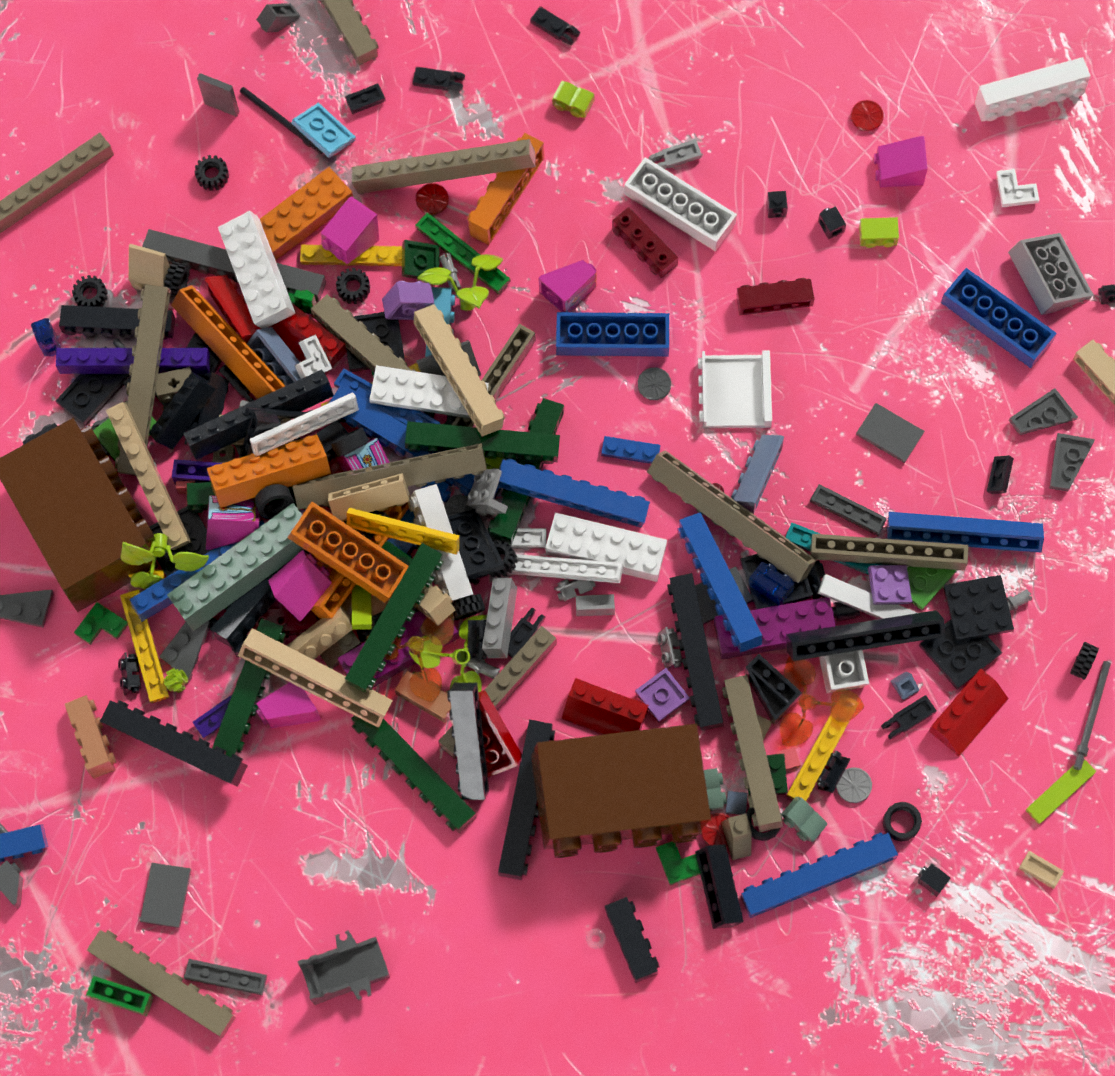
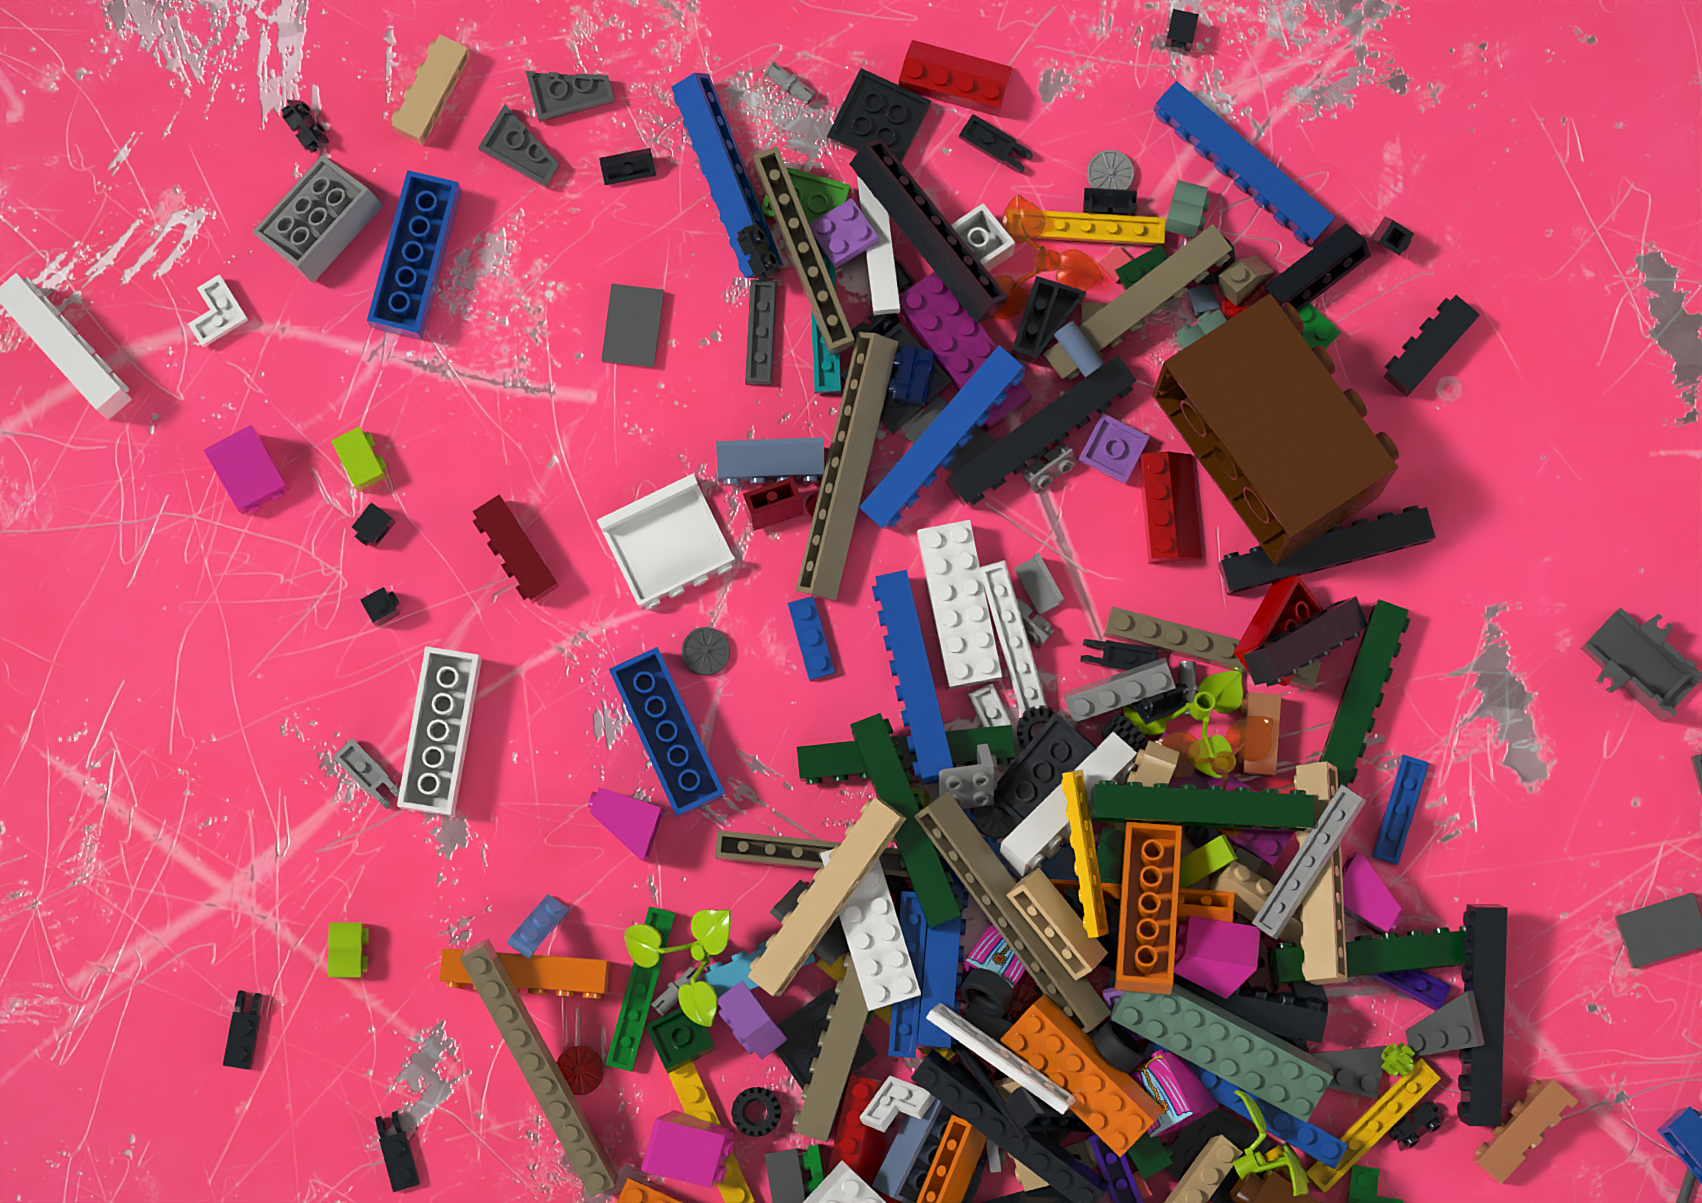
camera: 120 degrees left, 10 degrees up
dark red brick [612,207,679,278] -> none
red wheel [851,100,884,131] -> none
black tyre [883,802,922,842] -> none
sand blue slope [891,671,919,700] -> none
black plate [943,575,1014,642] -> none
none -> medium blue plate [507,894,570,959]
none -> black hinge [737,224,781,281]
none -> dark red brick [743,477,804,531]
none -> sand blue piece [1054,321,1105,378]
none -> light grey plate [1252,785,1366,939]
none -> black brick [1371,216,1414,256]
none -> blue tile [1371,754,1429,866]
none -> dark grey wing [1405,990,1485,1057]

